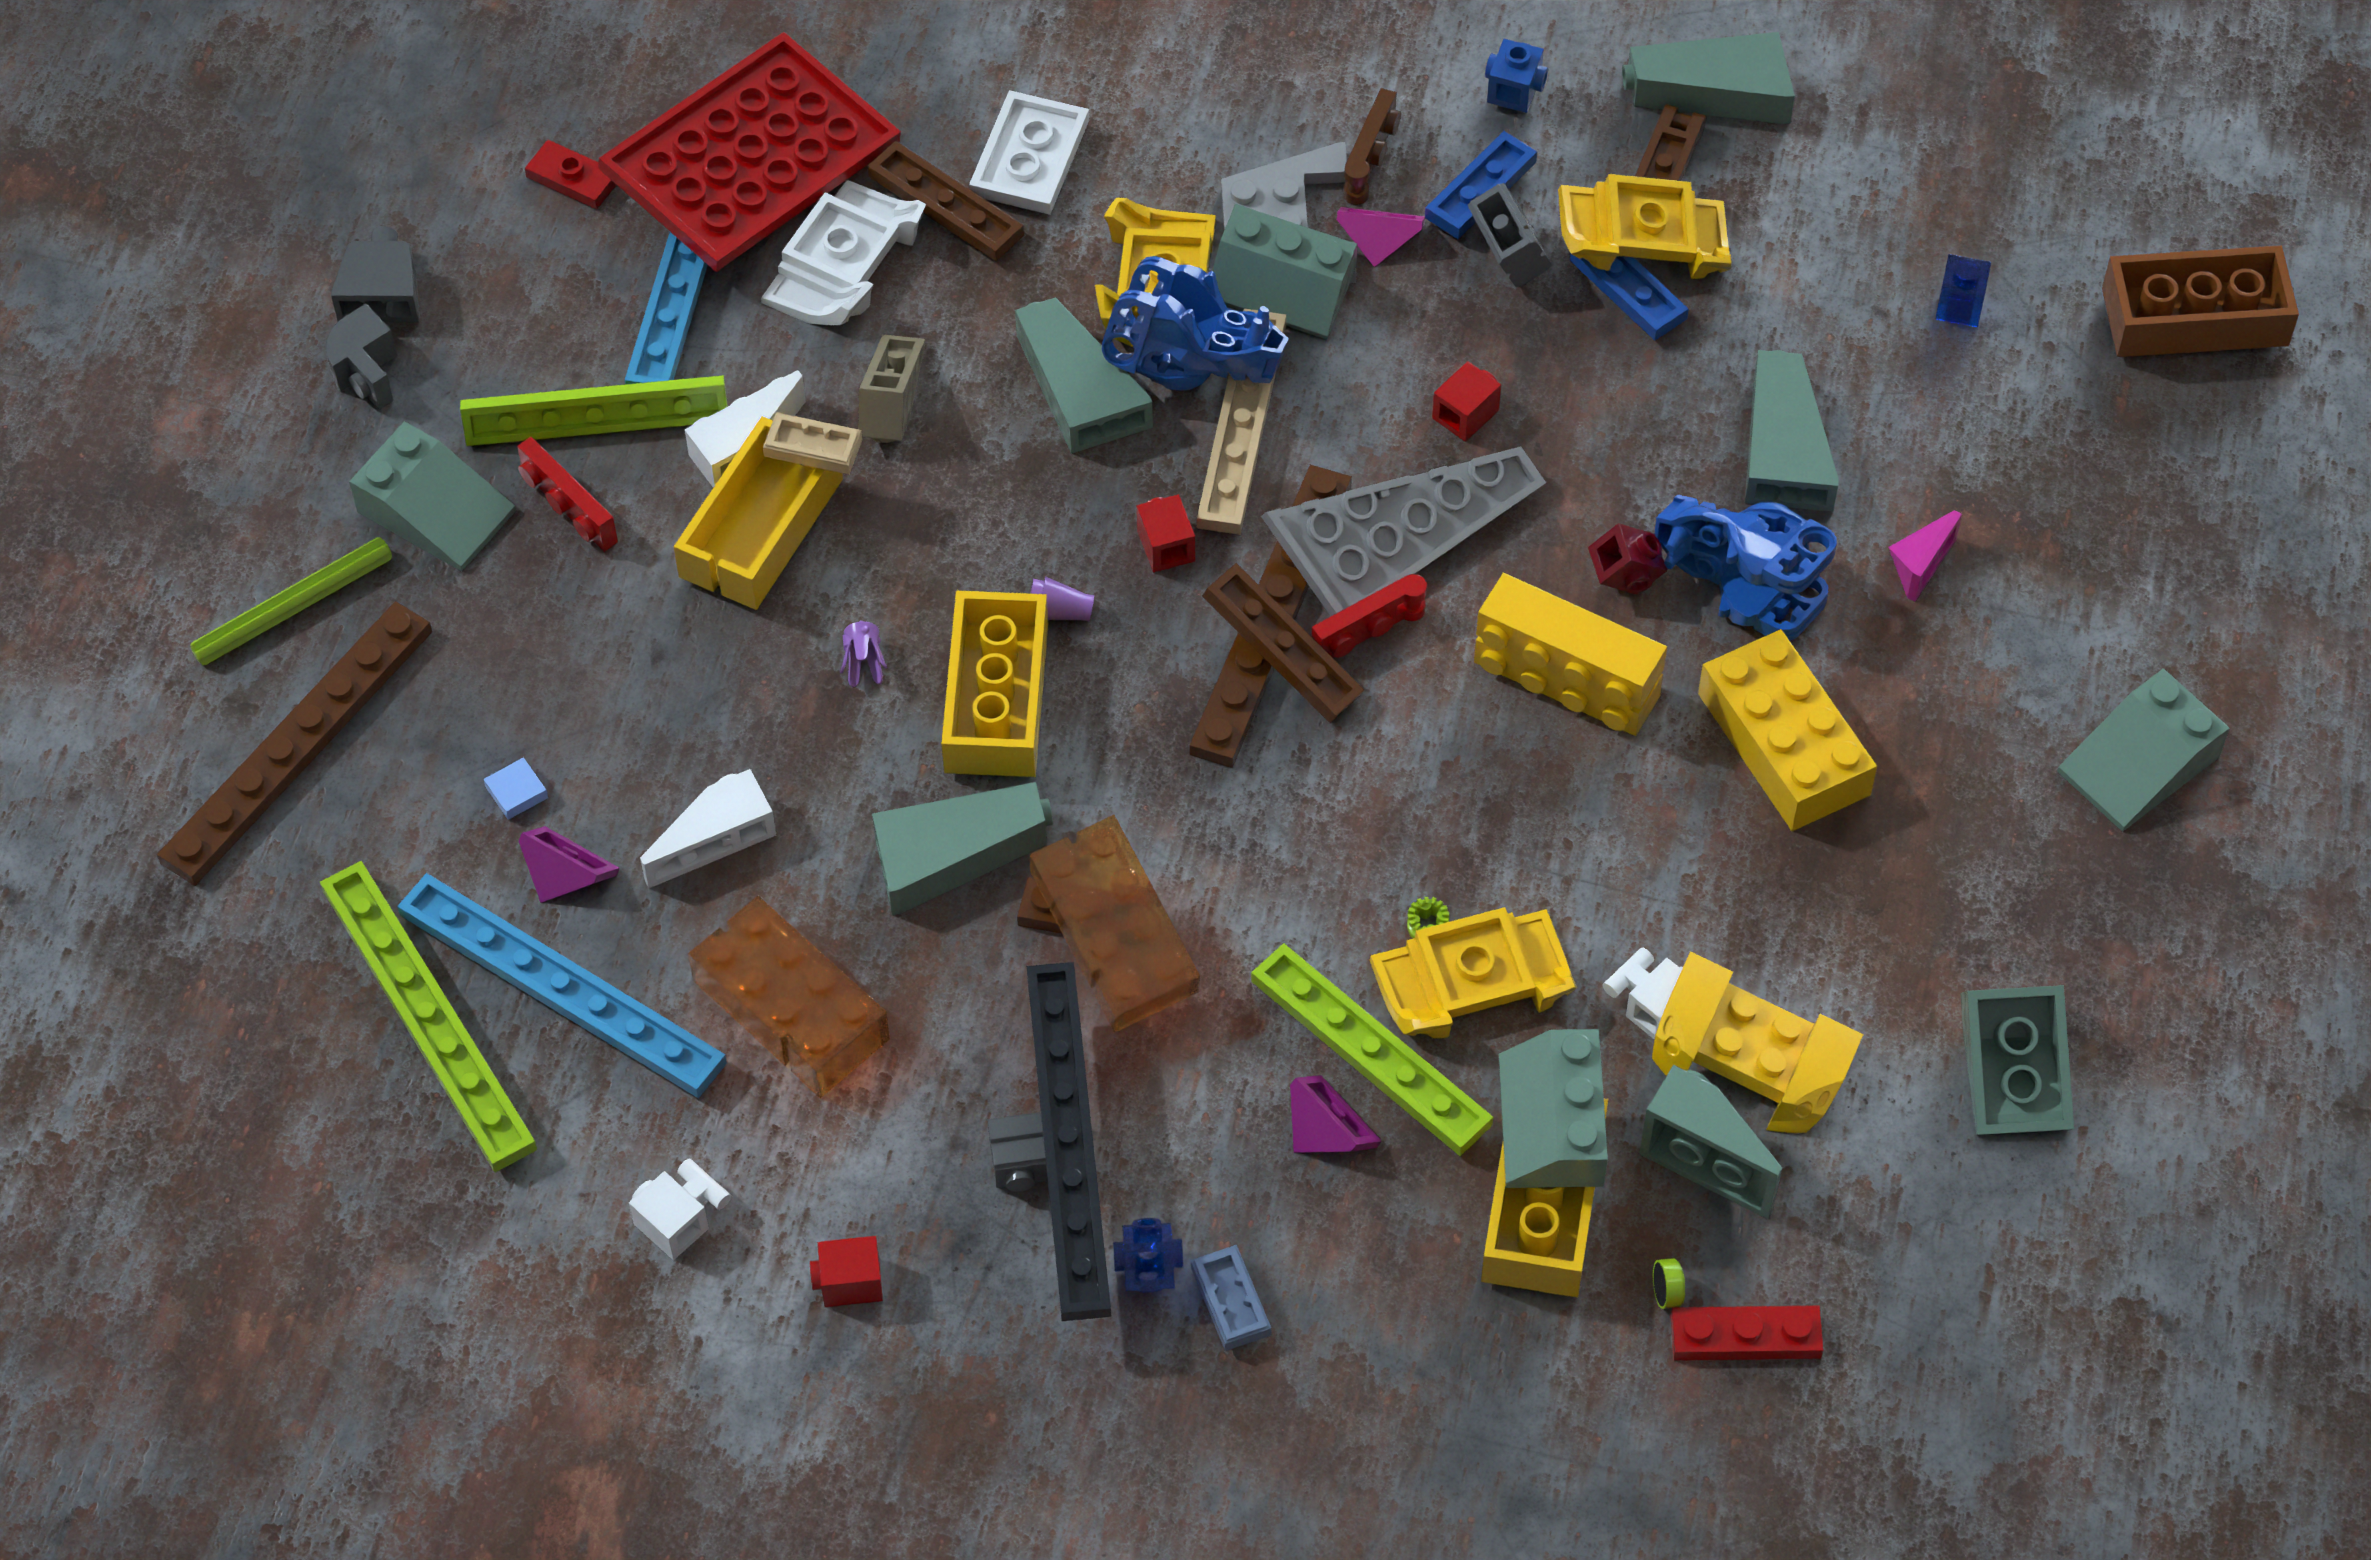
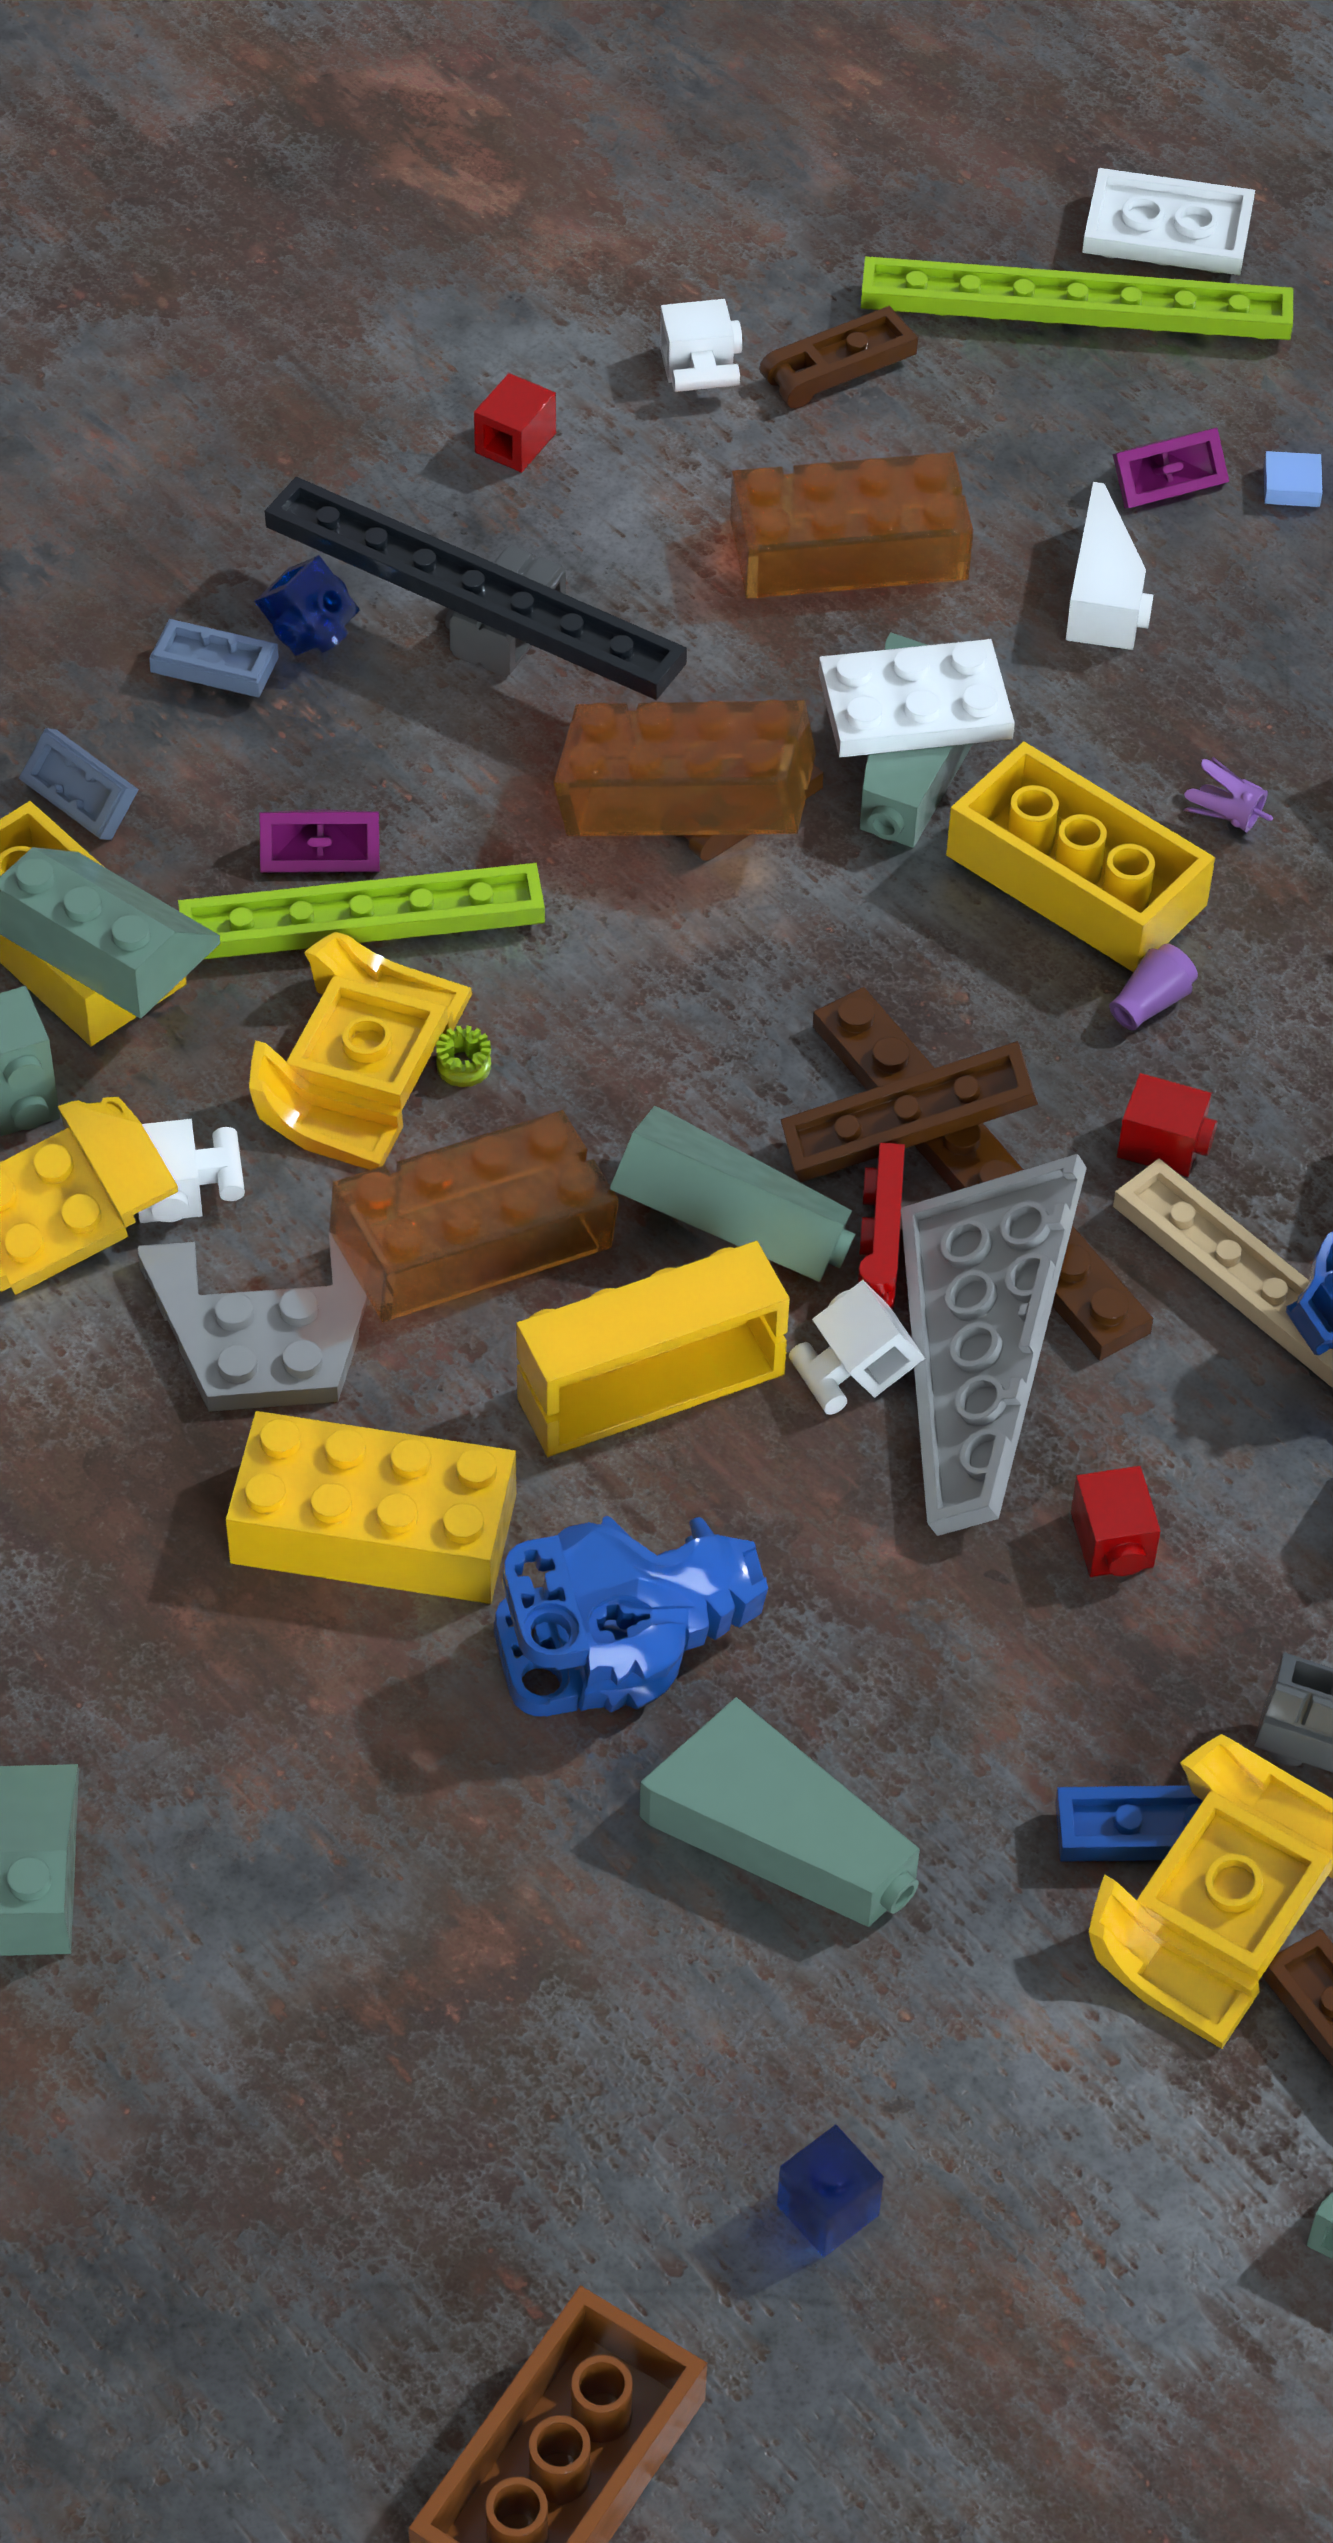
camera: 125 degrees right, 5 degrees down
dark azure plate [397,873,727,1099] -> none
dark red brick [1588,523,1667,595] -> none
dark pink slope [1888,510,1962,602] -> none
none -> sand blue plate [19,728,139,840]
none -> light grey wing [138,1228,387,1411]
none -> clear orange piece [329,1110,619,1323]
none -> sand green slope [609,1106,855,1282]
none -> reddish brown plate [759,306,918,409]
none -> white brick [789,1280,925,1415]
none -> white plate [818,639,1015,758]
none -> white plate [1082,168,1255,275]

